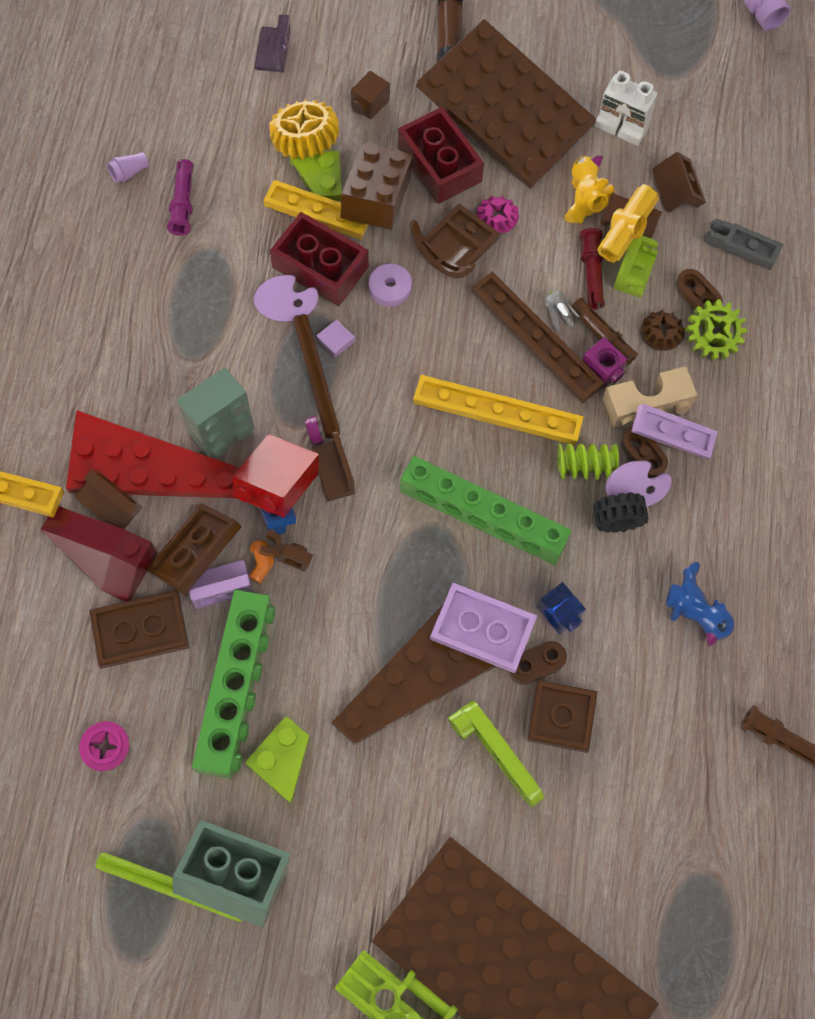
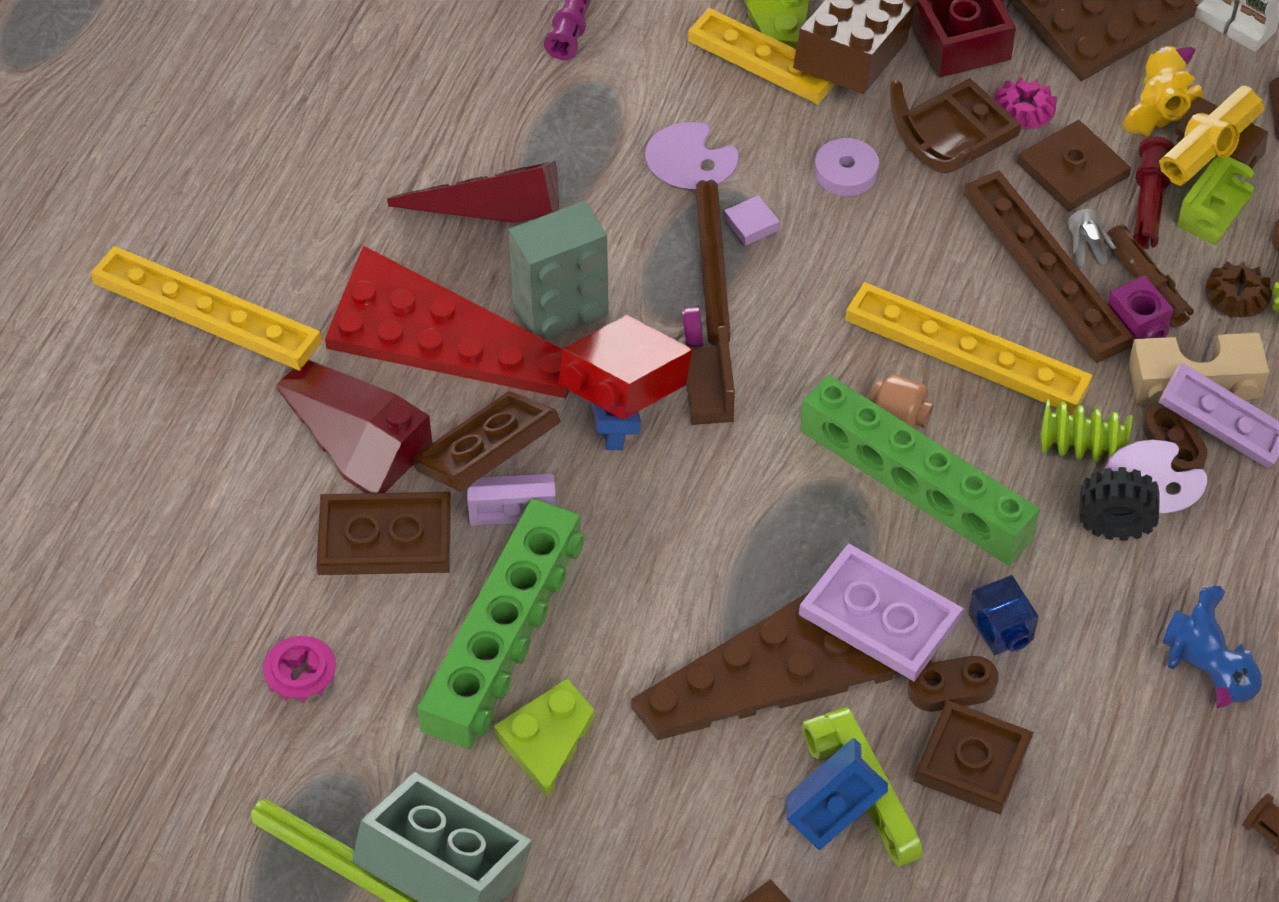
camera: 15 degrees right, 15 degrees down
reddish brown panel [76,469,143,529] -> none
orange arm [248,540,274,584] -> none
reddish brown plate [259,530,313,572] -> none
dark red brick [270,212,369,306] -> none
none -> dark red wedge [387,161,559,223]
none -> blue panel [786,738,888,850]
none -> nougat head [869,374,934,429]
none -> reddish brown plate [1017,119,1131,212]

